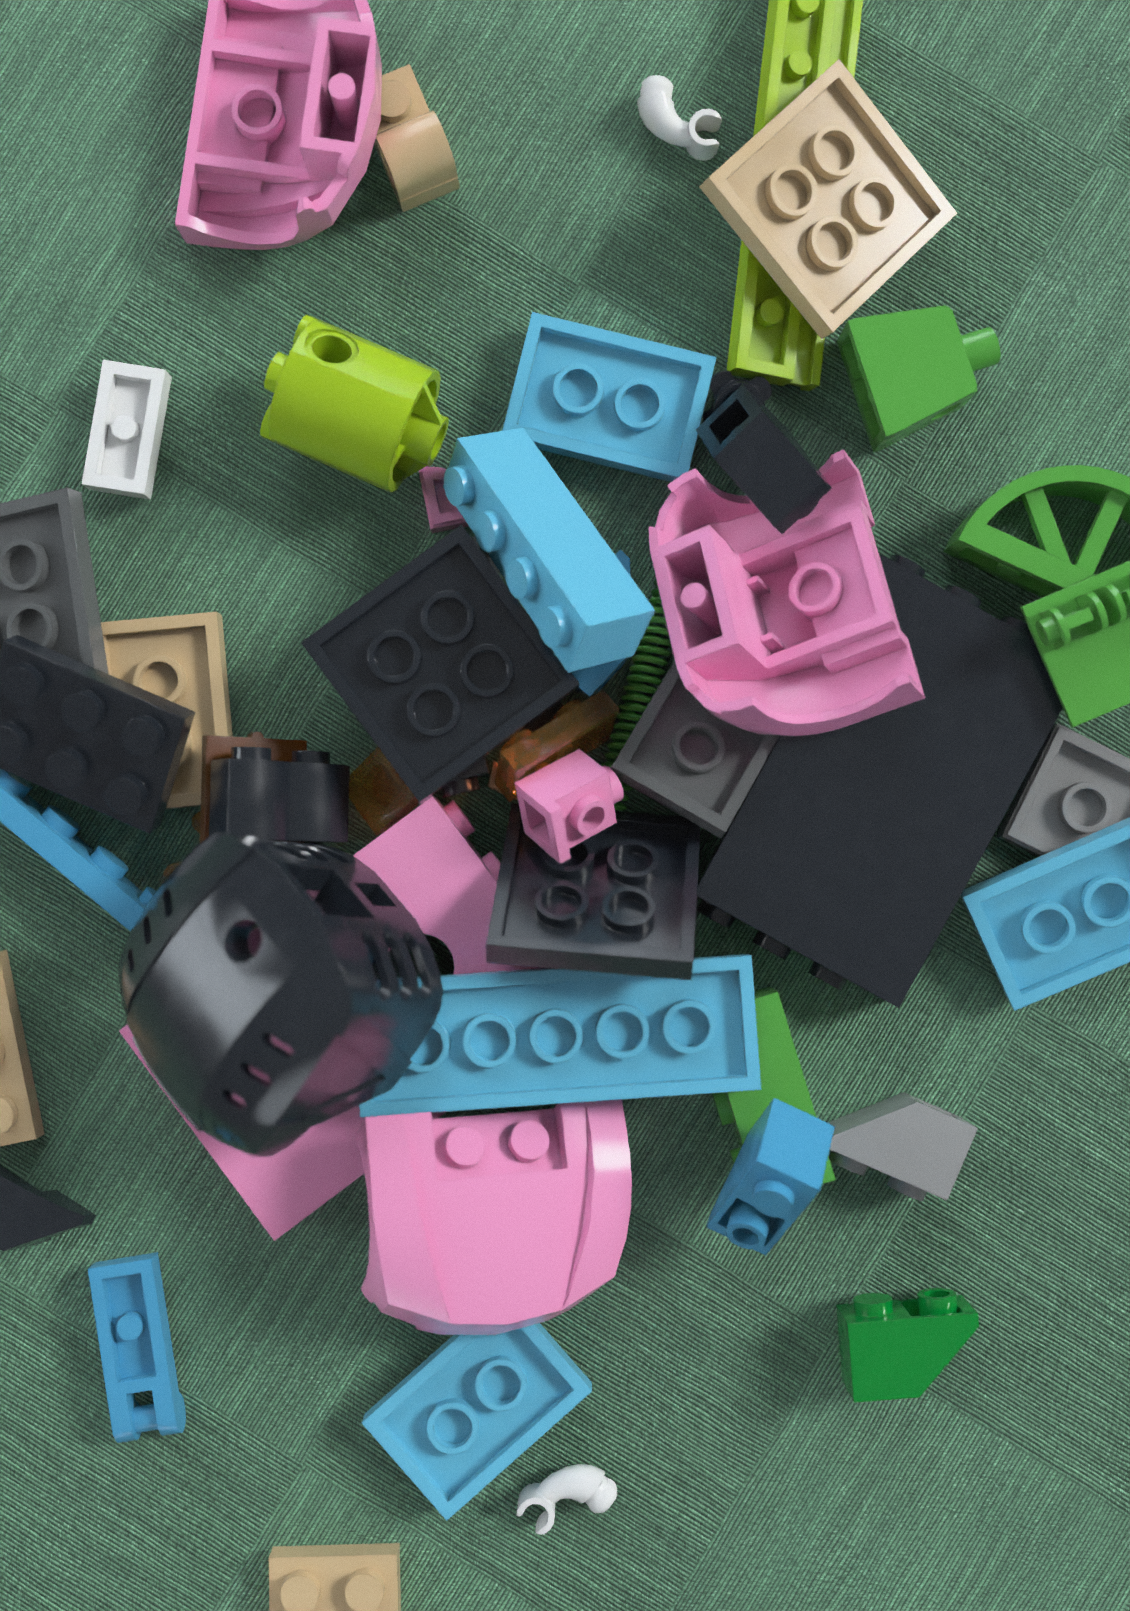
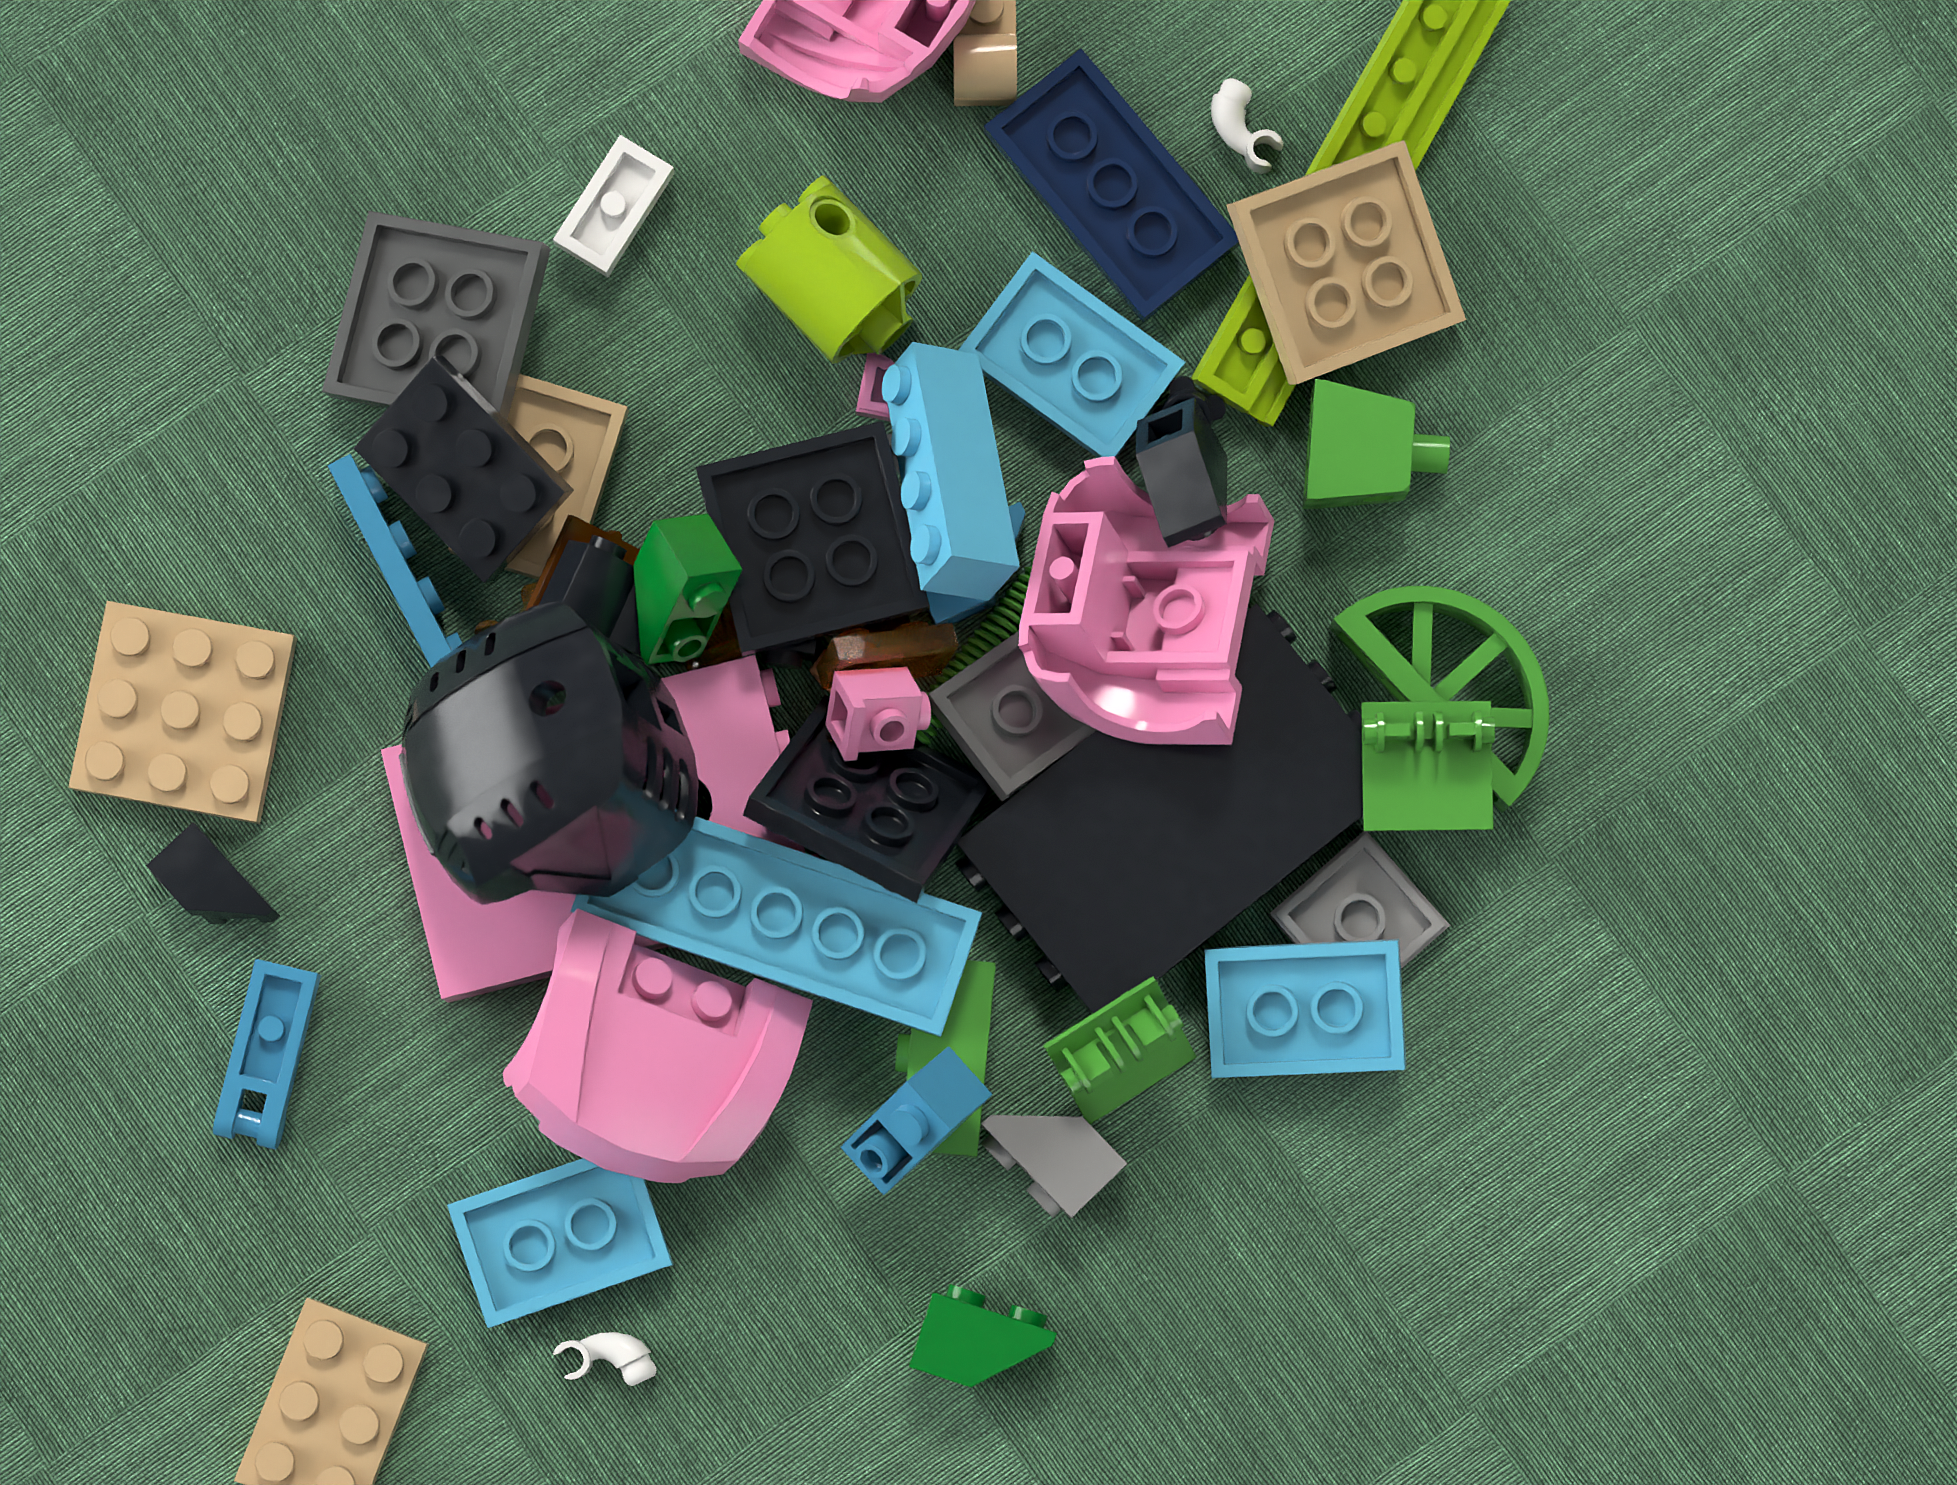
camera: 25 degrees right, 5 degrees down
none -> green slope [633,514,743,665]
none -> dark blue plate [984,49,1240,323]
none -> bright green hinge [1043,976,1197,1124]

